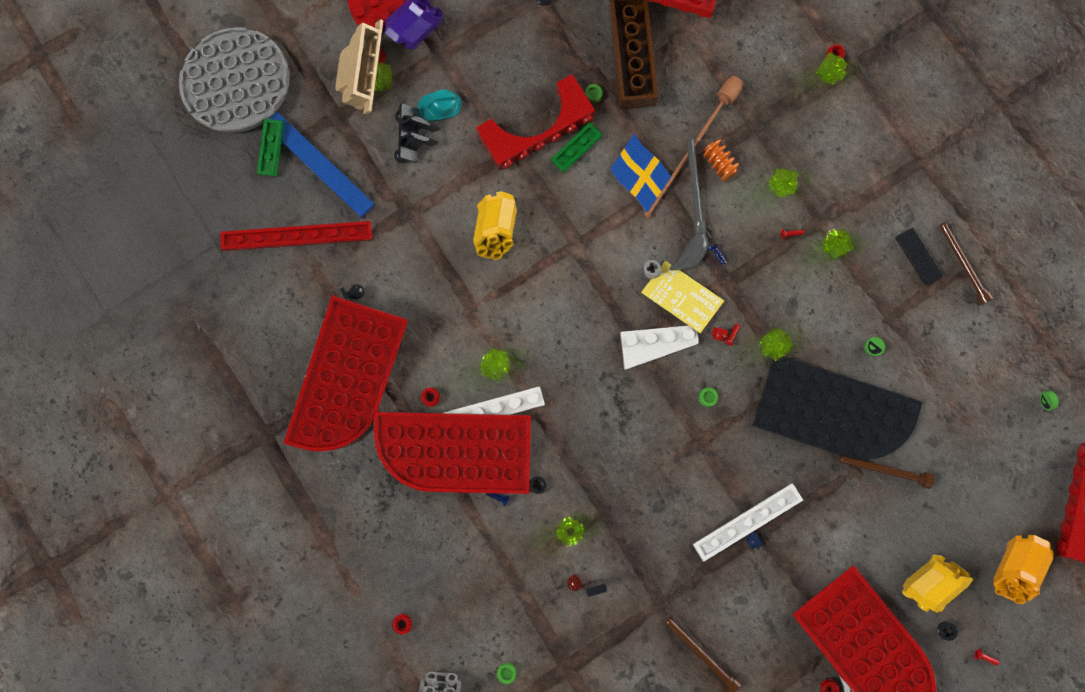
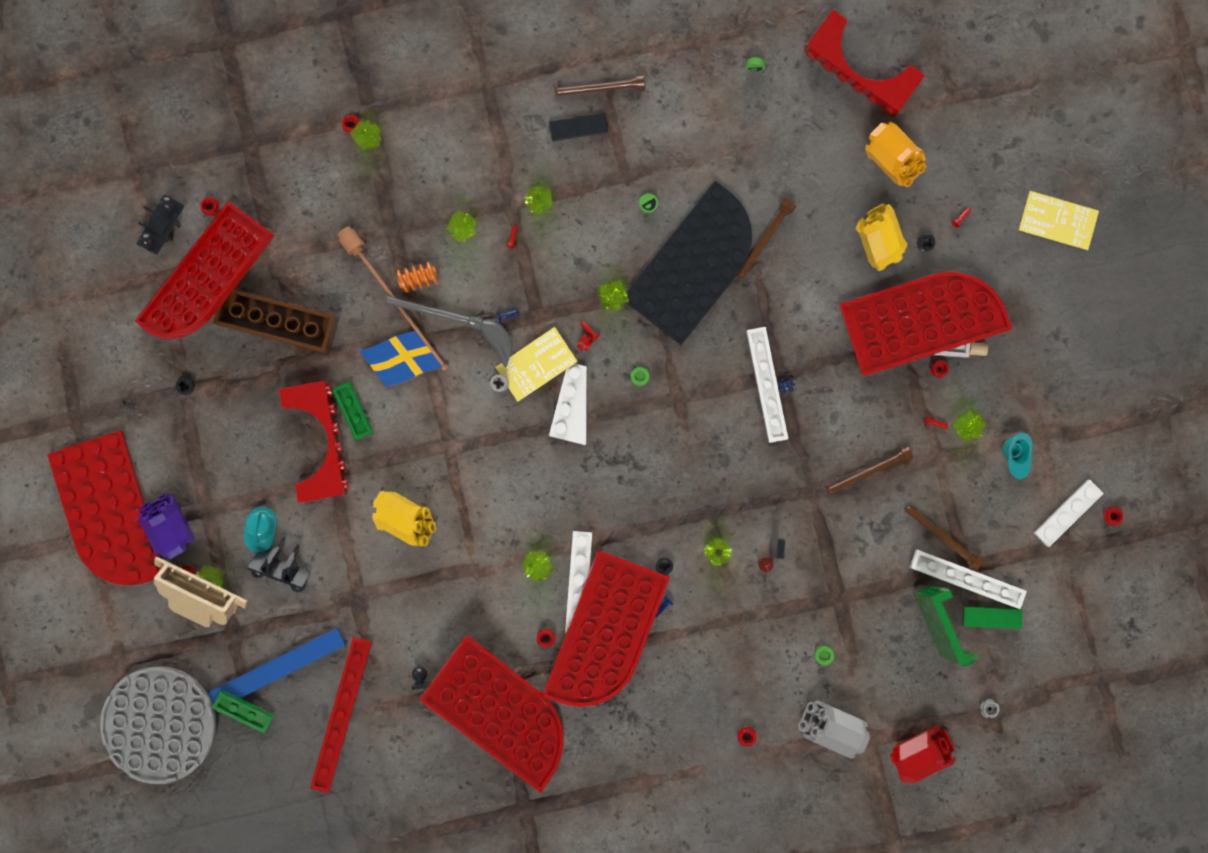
camera: 65 degrees left, 5 degrees up
bright green tile [585,84,603,104] -> none

